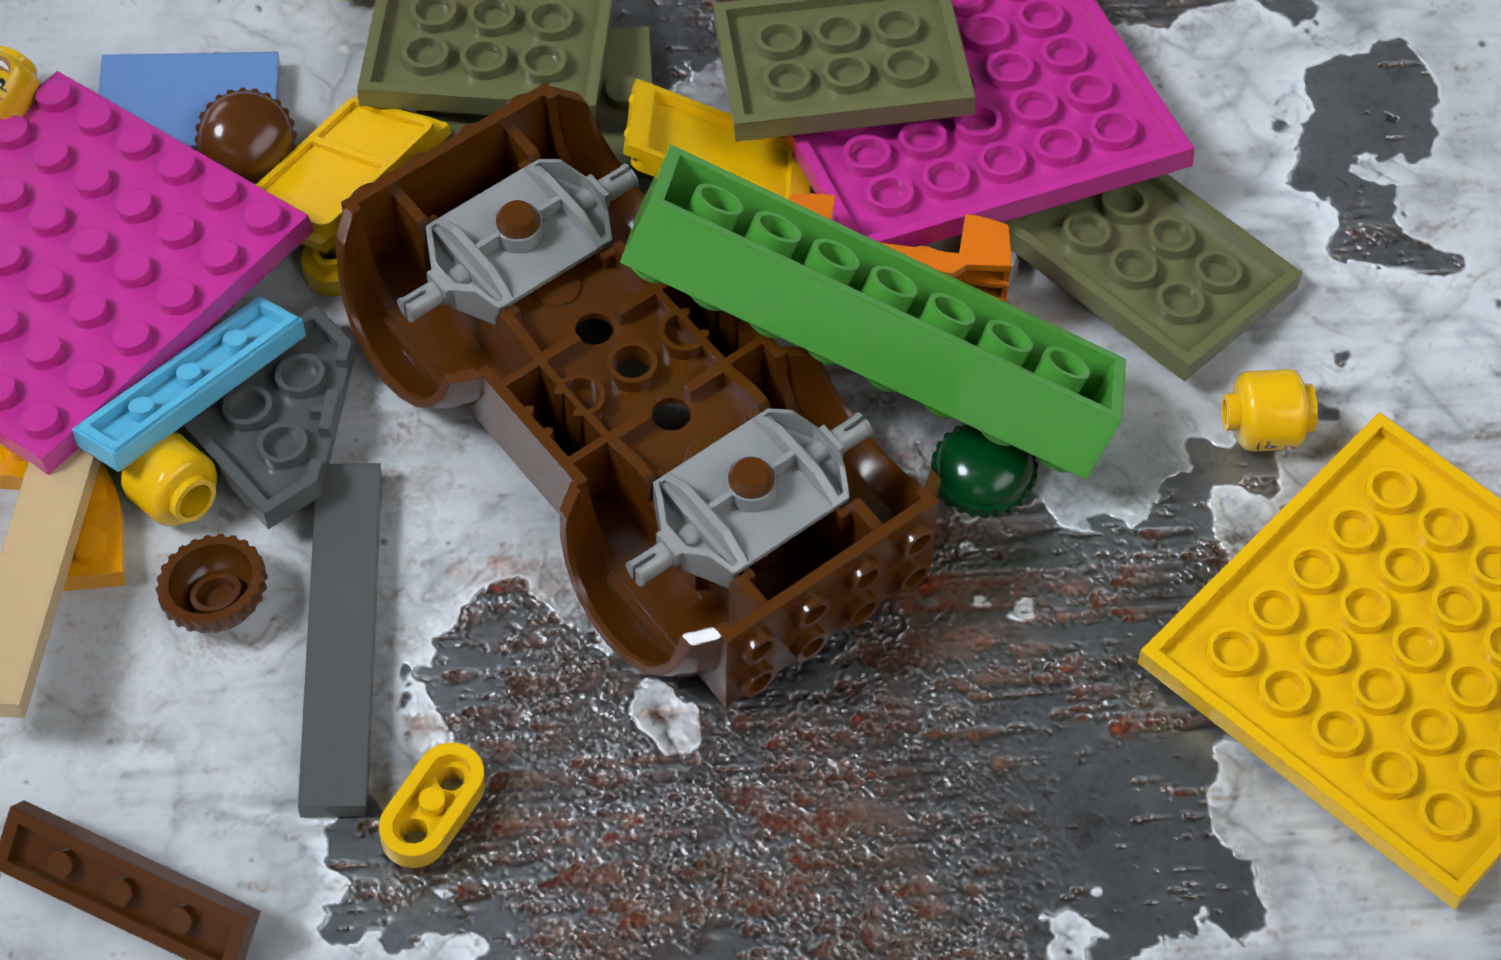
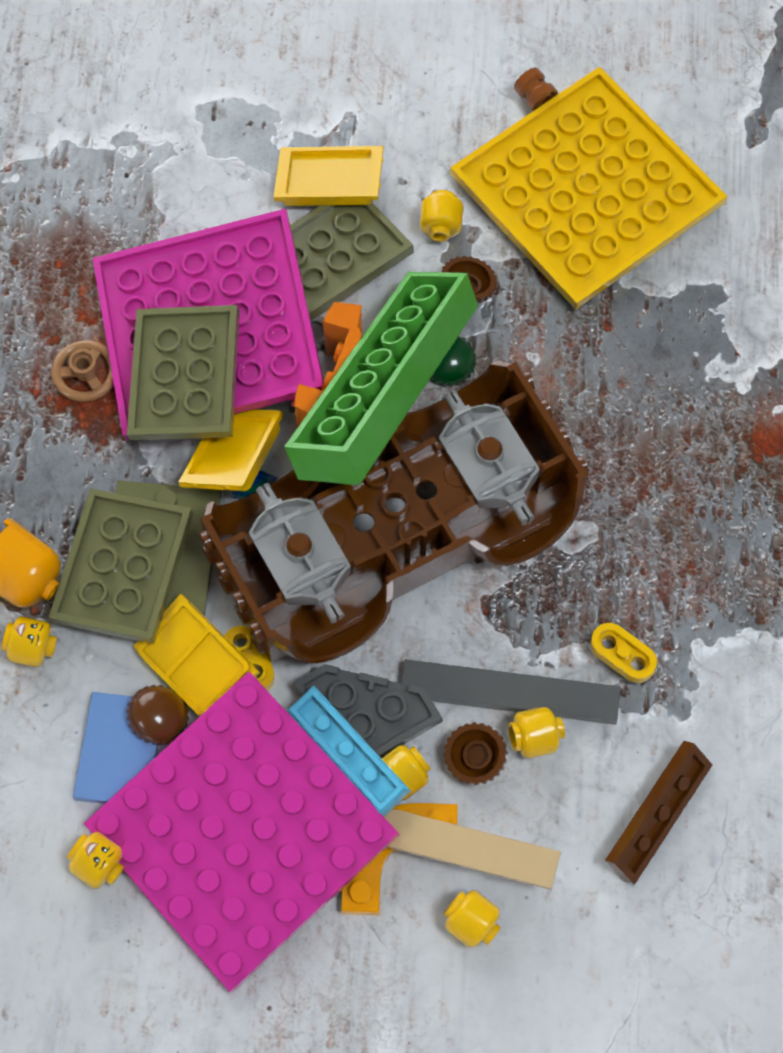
camera: 80 degrees left, 10 degrees up
none -> yellow piece [273,146,384,206]
none -> reddish brown hat [441,256,497,303]
none -> yellow head [508,707,565,758]

